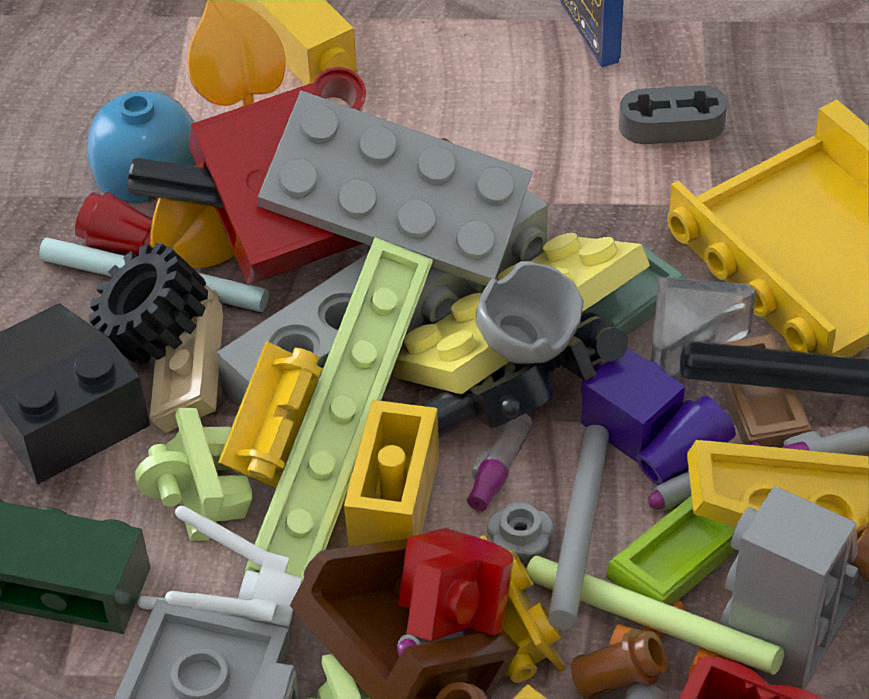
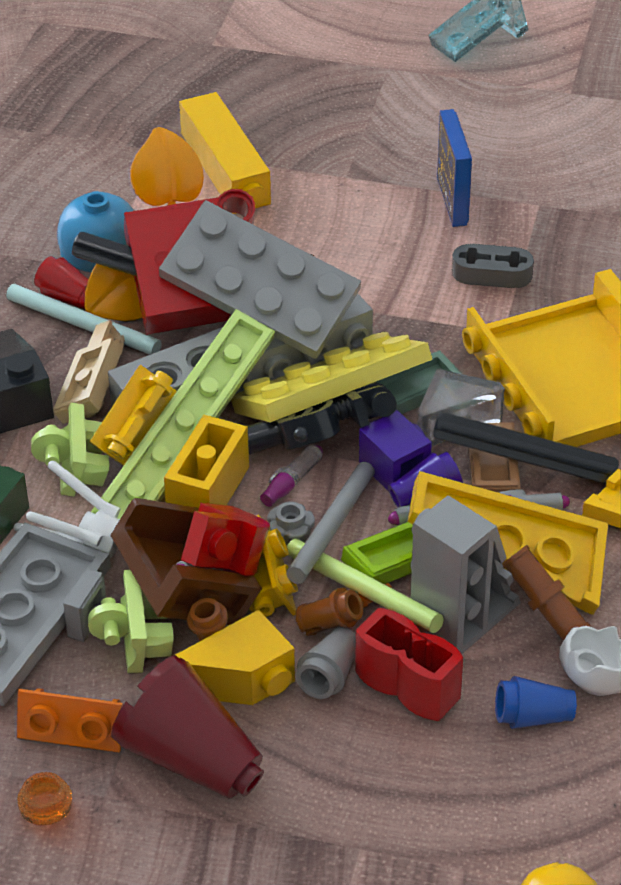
camera: 10 degrees right, 5 degrees down
black tyre [89,243,208,363] -> none
light grey hair [476,261,584,364] -> none

